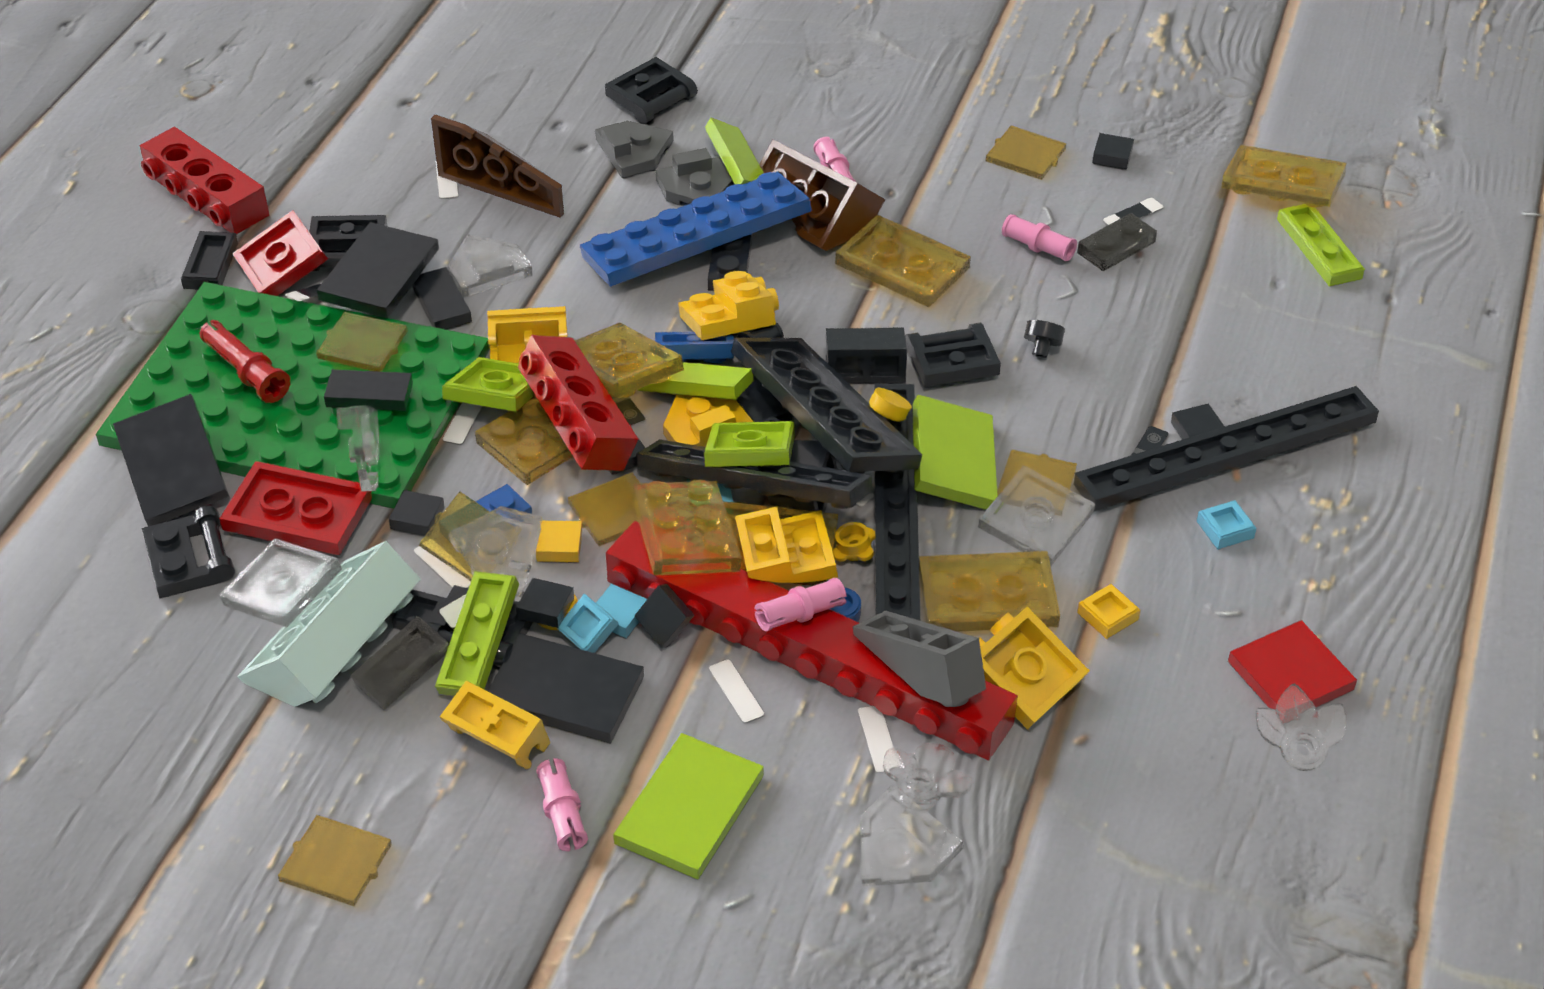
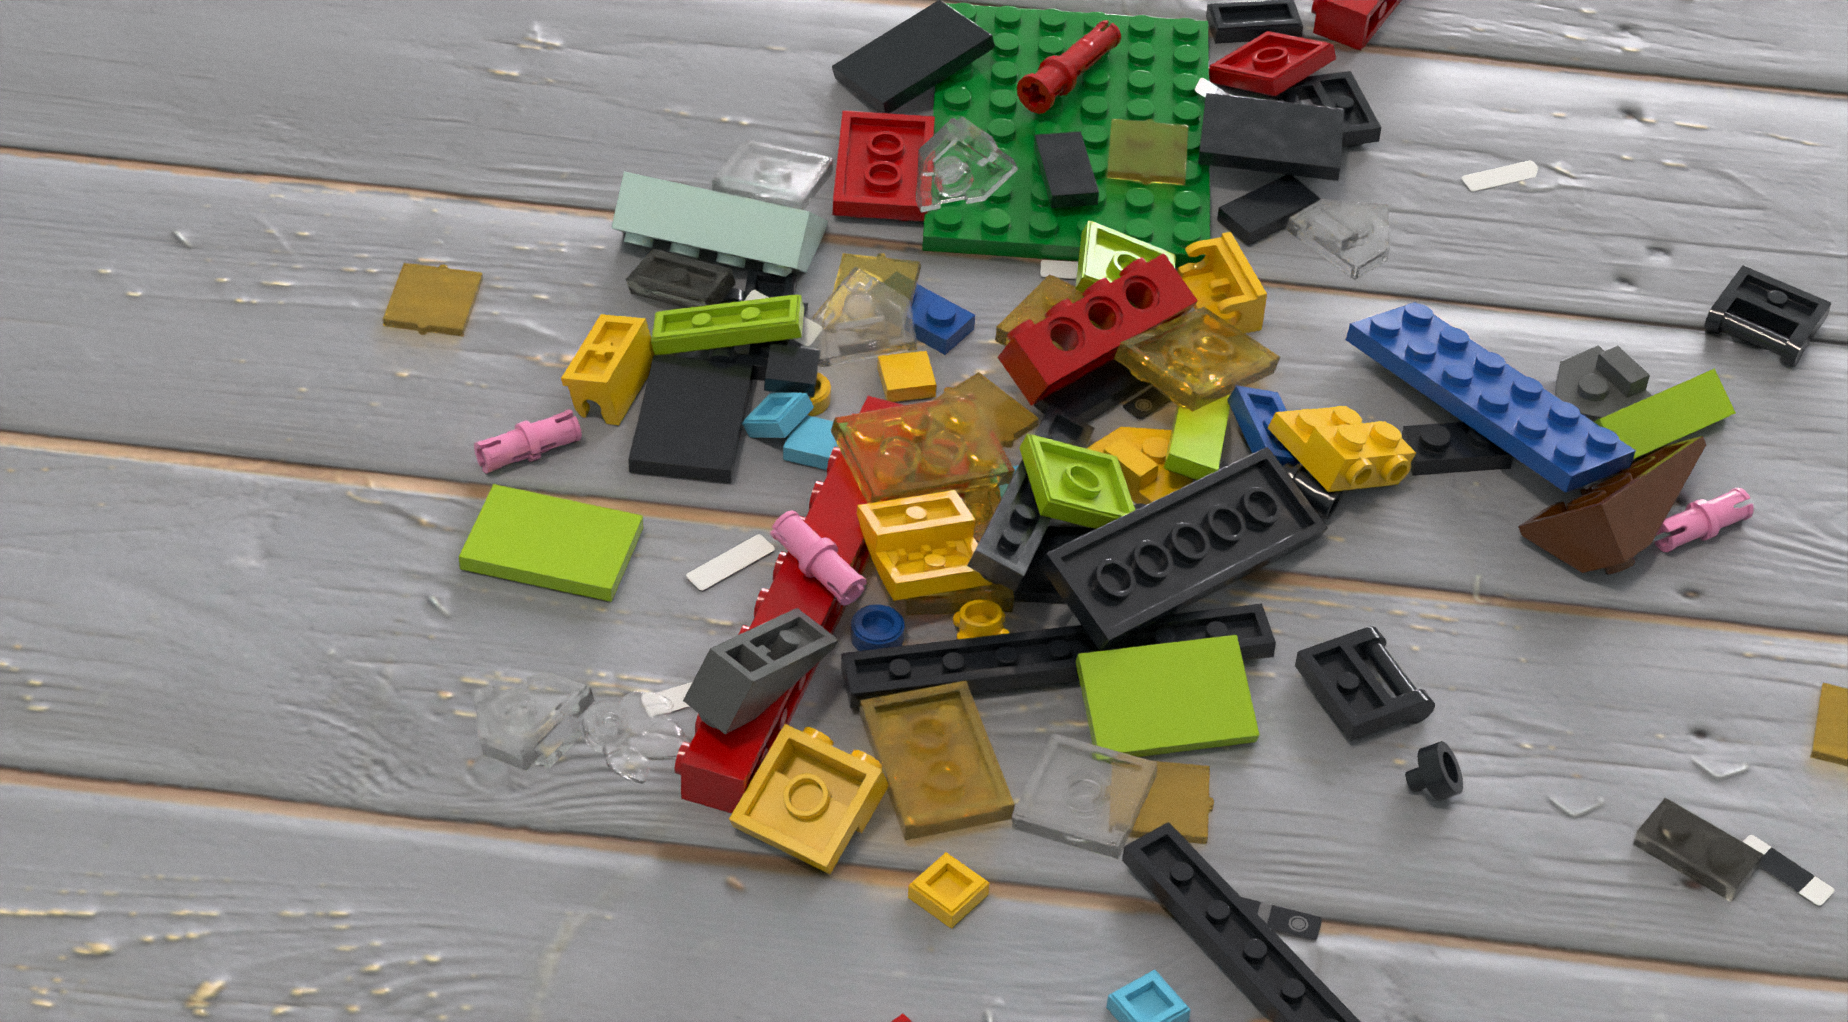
camera: 75 degrees right, 0 degrees up
black plate [142,506,235,599] -> none
black tile [389,490,445,537] -> none
reddish brown wedge [431,114,564,218] -> none
dark grey plate [595,120,674,178] -> none
black tile [634,584,695,647] -> none
black hinge [826,327,907,384] -> none
clear yellow plate [835,215,971,307] -> none
yellow tile [869,388,912,422] -> none
bright pink pin [1002,214,1077,261] -> none
black tile [1171,403,1225,440] -> none

